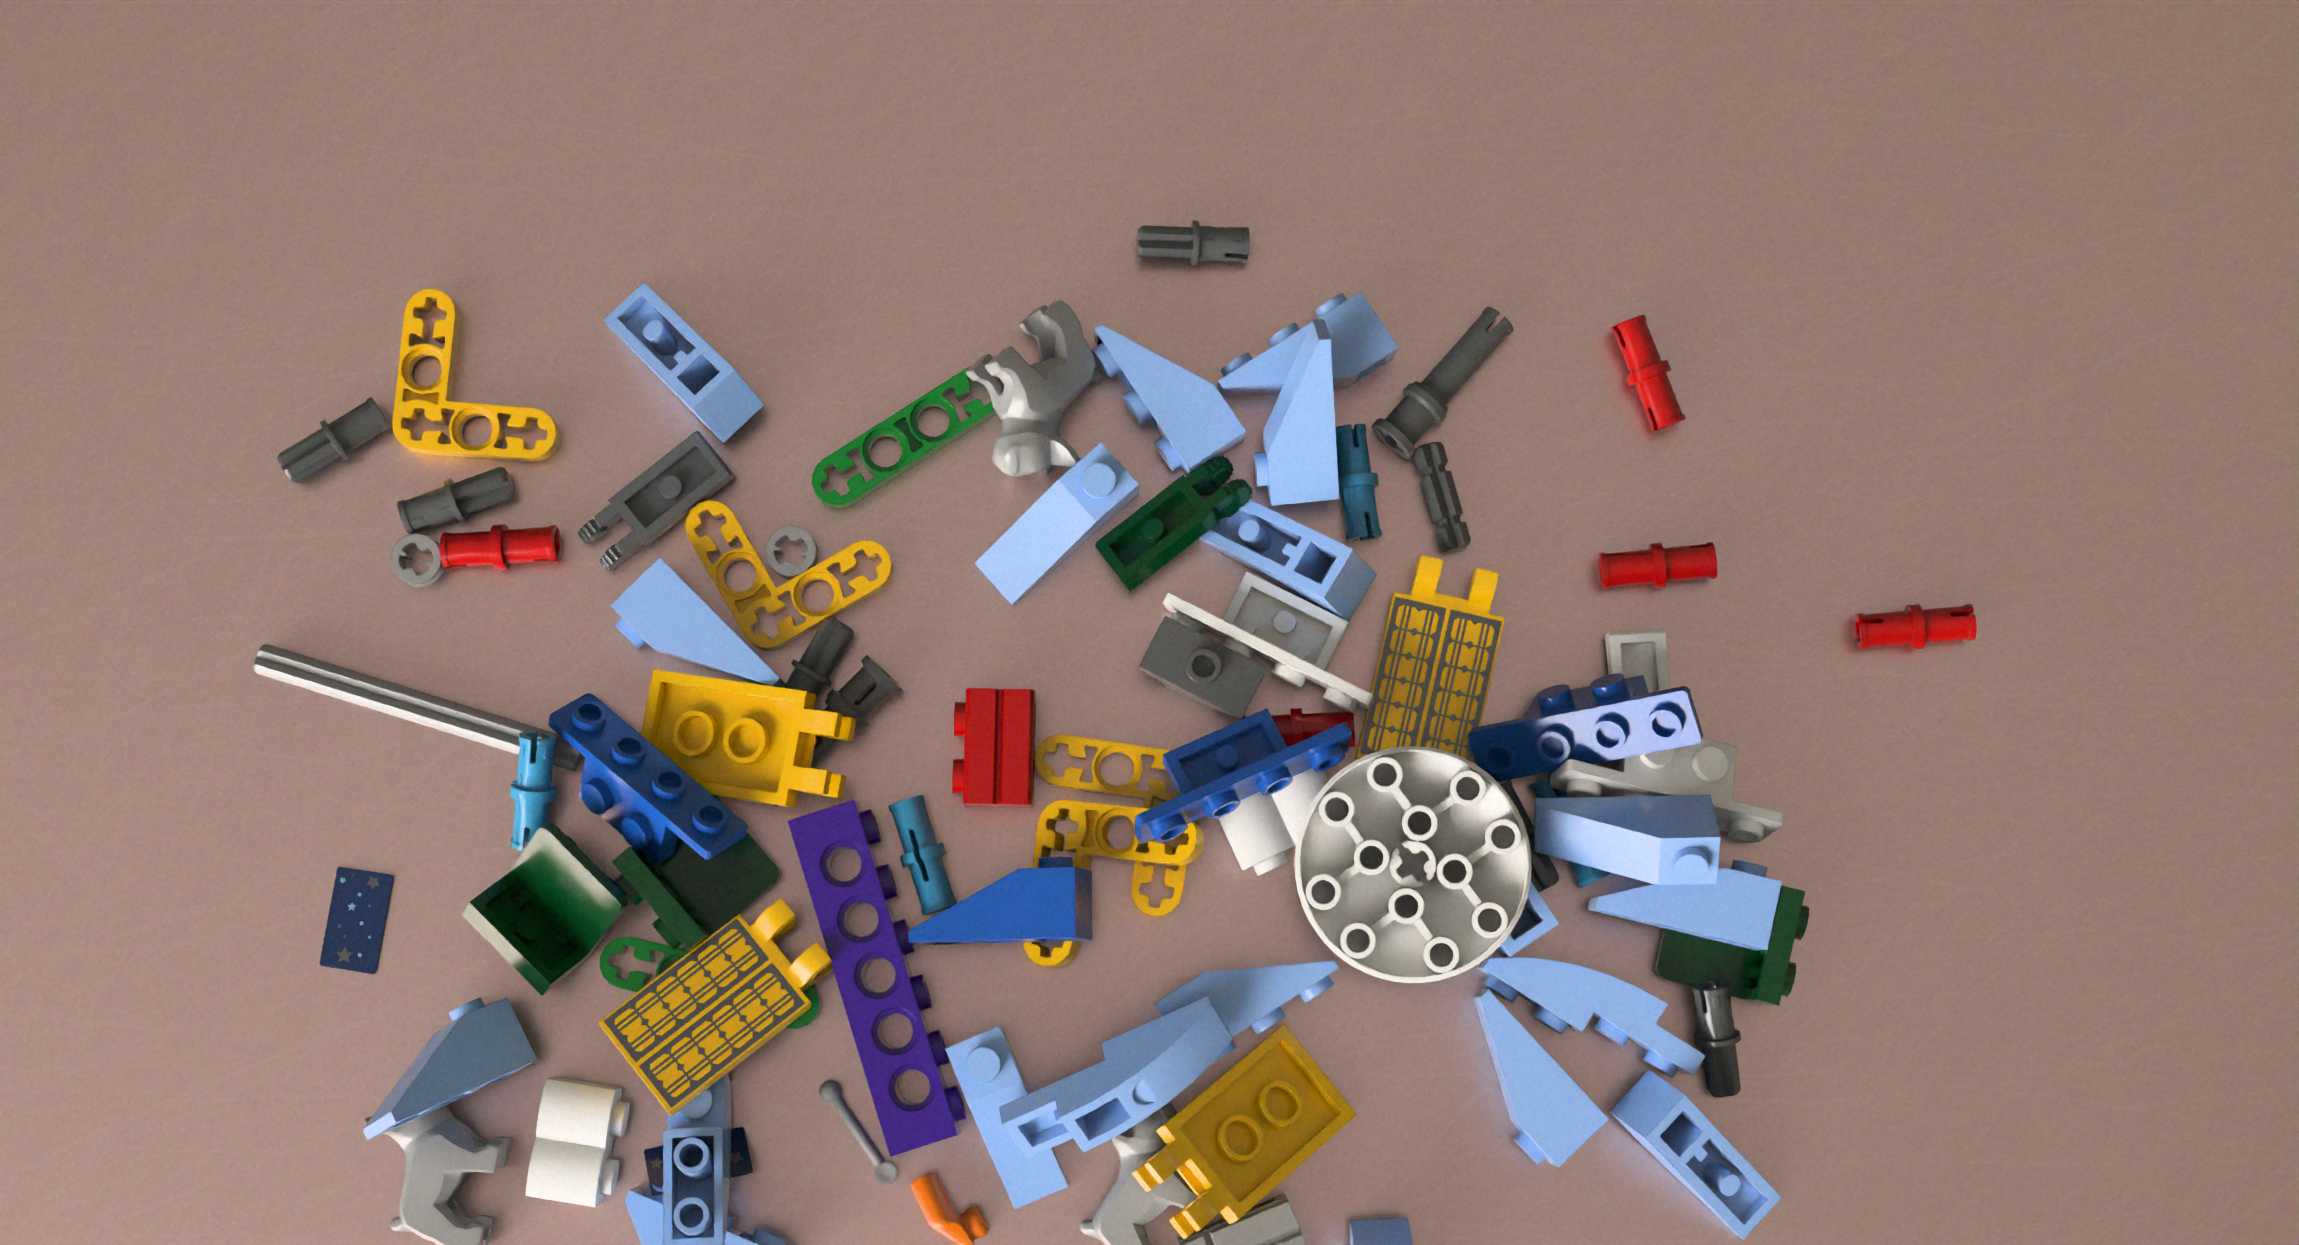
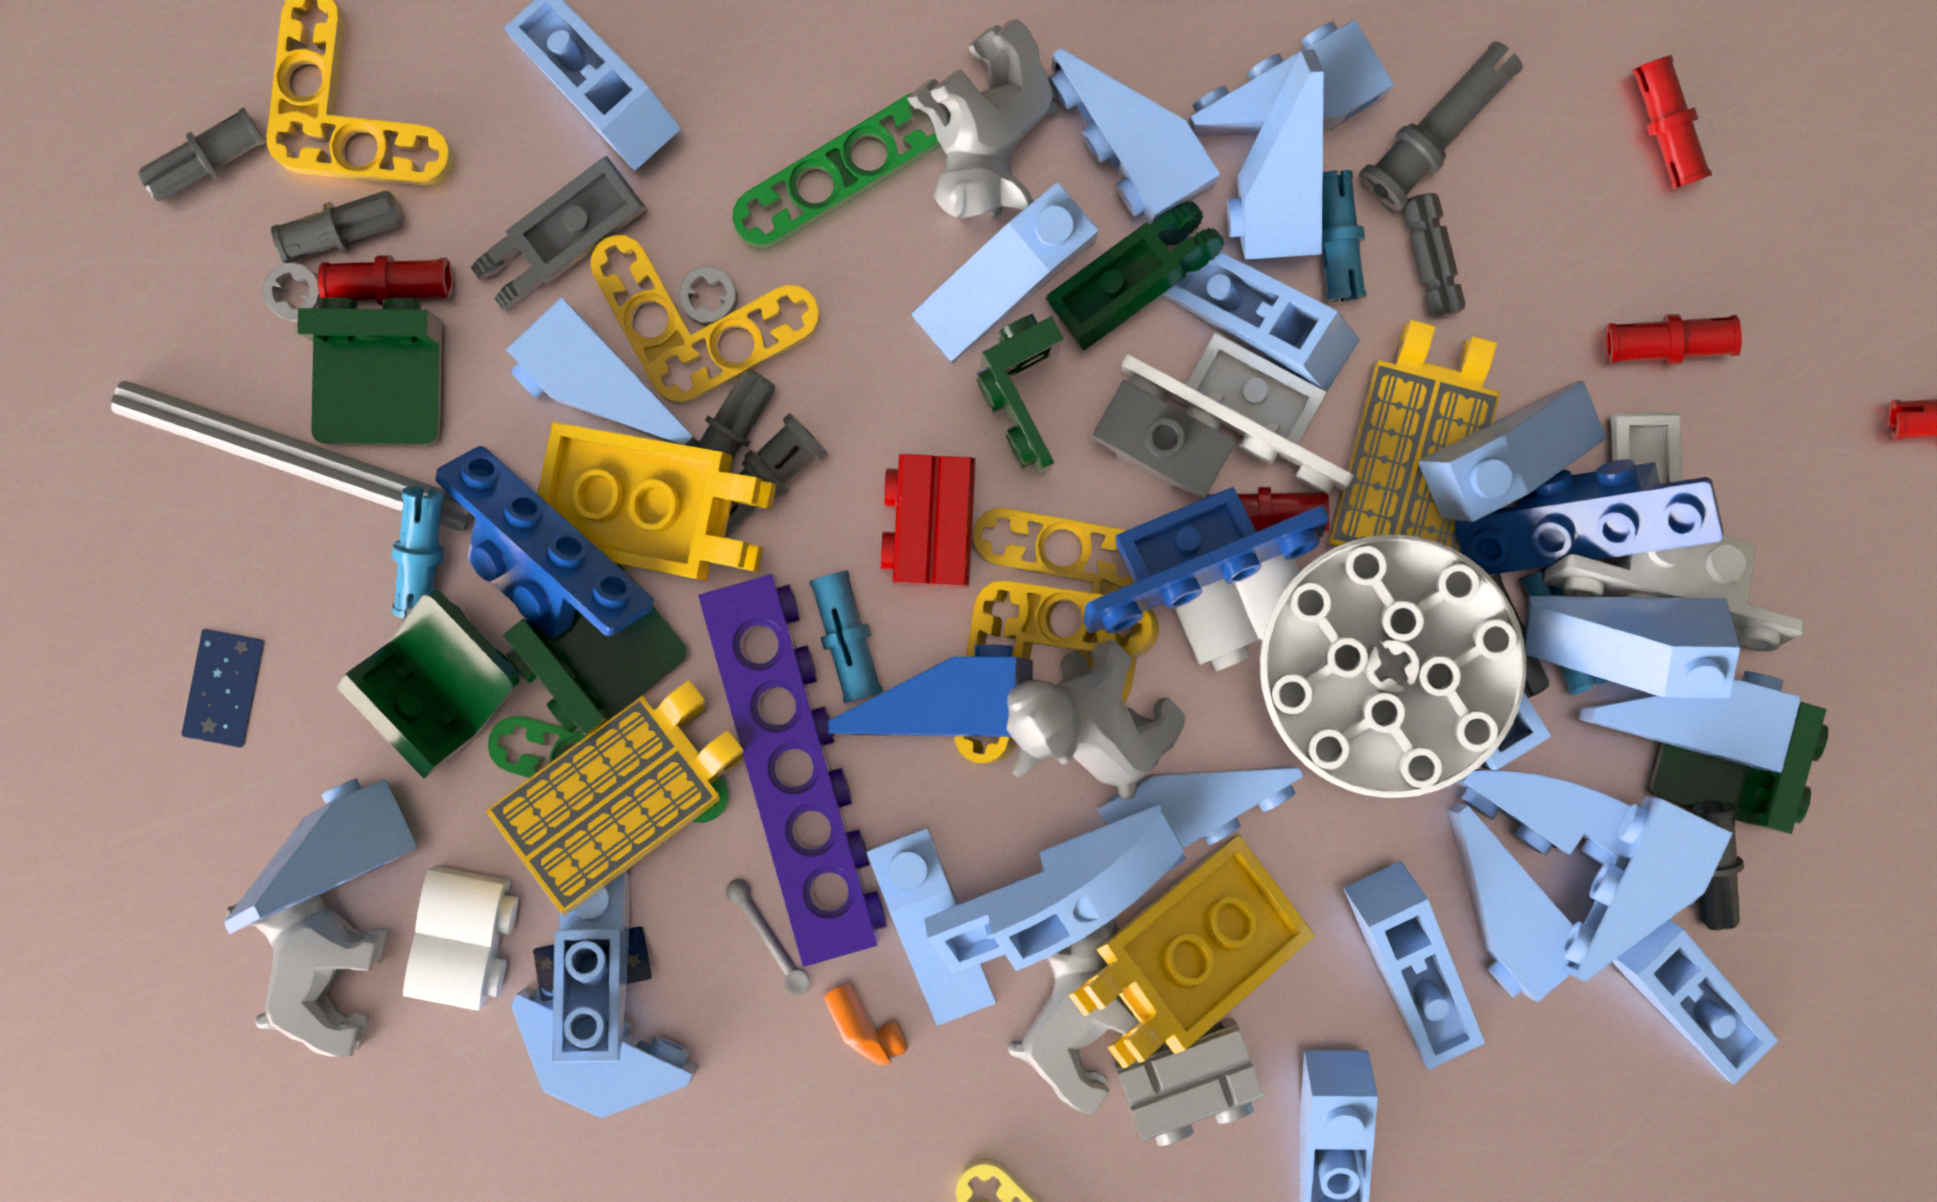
camera: 10 degrees right, 5 degrees up
none -> dark green bracket [297,297,442,445]
none -> dark green bracket [976,314,1064,475]
none -> light grey animal [1007,640,1185,800]
none -> light blue slope [1344,861,1485,1070]
none -> light blue slope [1417,381,1607,522]
none -> light blue slope [1562,796,1733,982]

